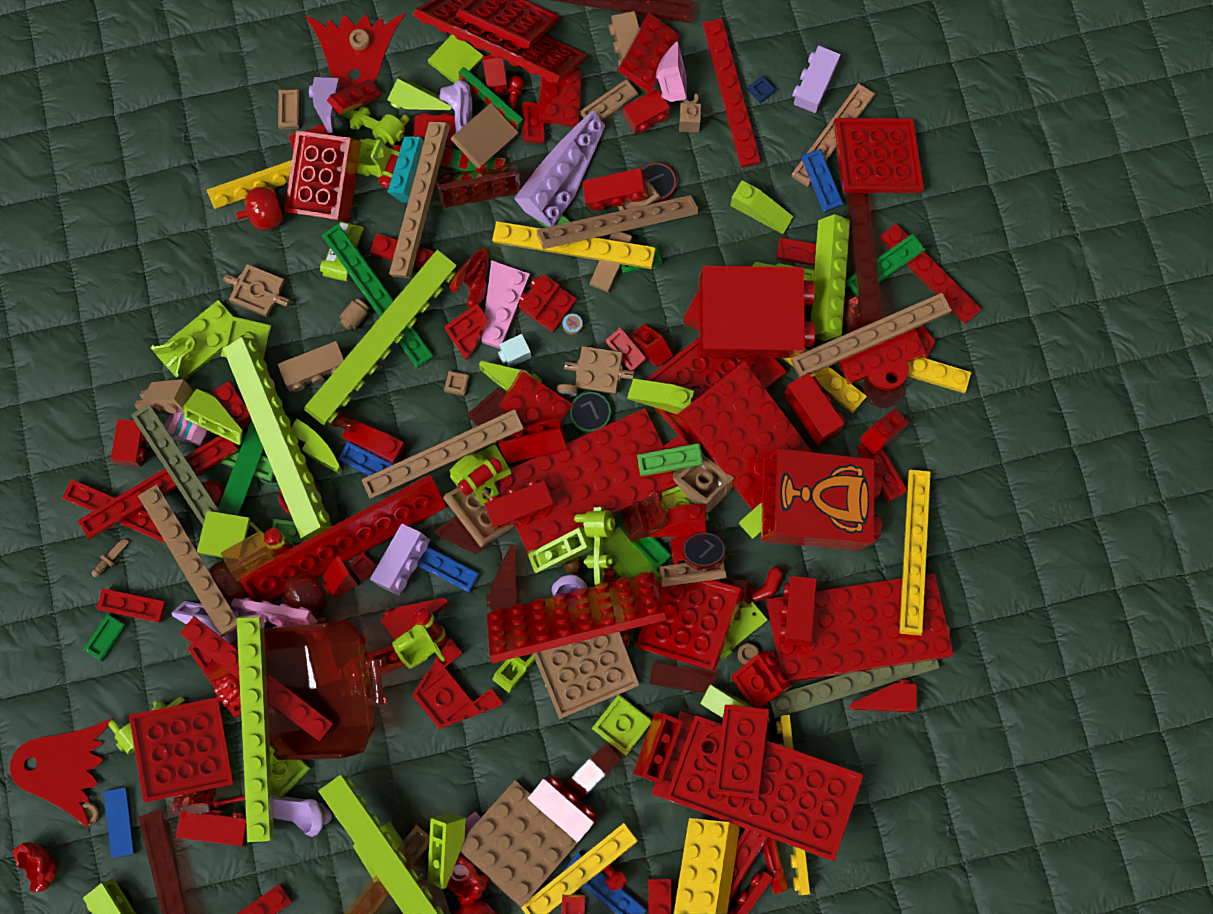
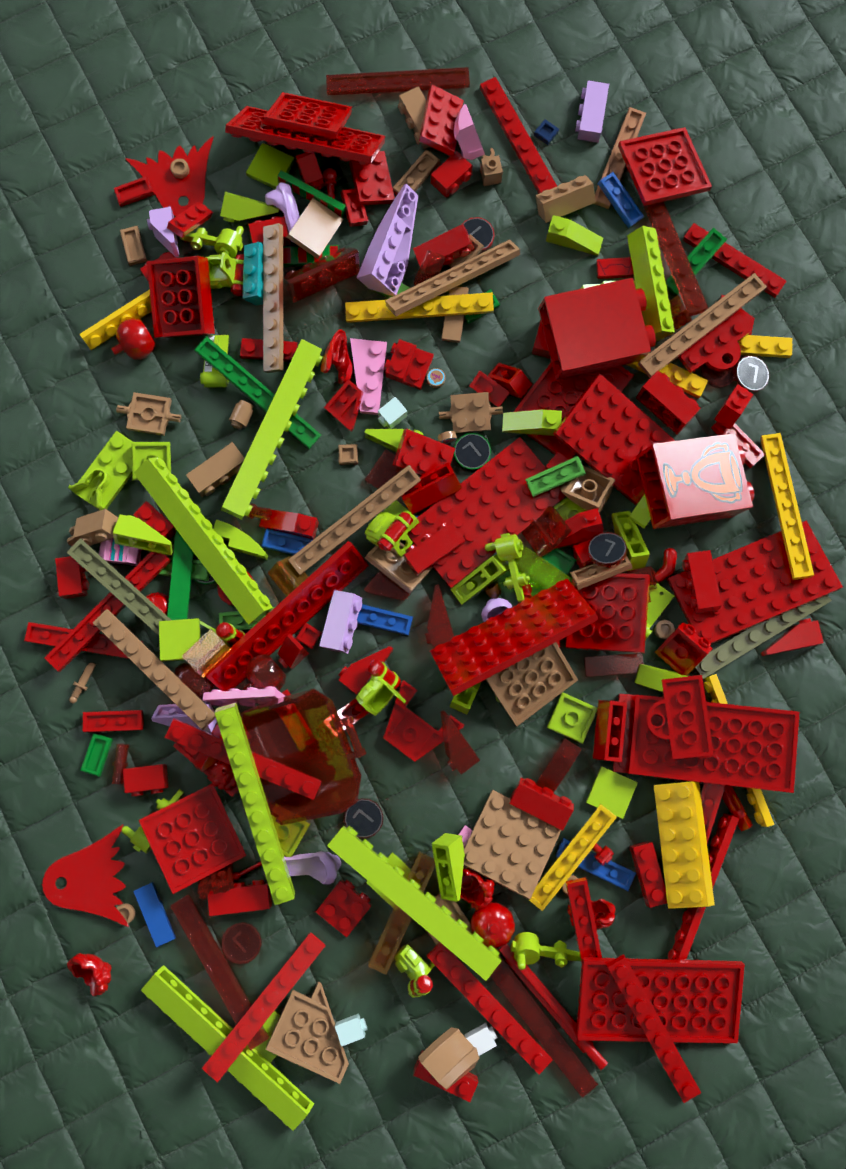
camera: 15 degrees left, 5 degrees up
none -> clear red pin [112,744,129,784]
none -> red tile [113,176,155,207]
none -> red brick [123,764,169,796]
none -> clear red tile [222,922,262,964]
none -> clear orange panel [268,556,308,597]
none -> red plate [316,879,372,938]
none -> black tile [344,798,383,838]
none -> clear red plate [414,250,445,286]
none -> clear red slope [440,710,480,774]
none -> medium nougat brick [536,175,596,223]
none -> lime tile [586,766,638,819]
none -> lime slope [611,511,650,571]
none -> tile [733,355,769,393]

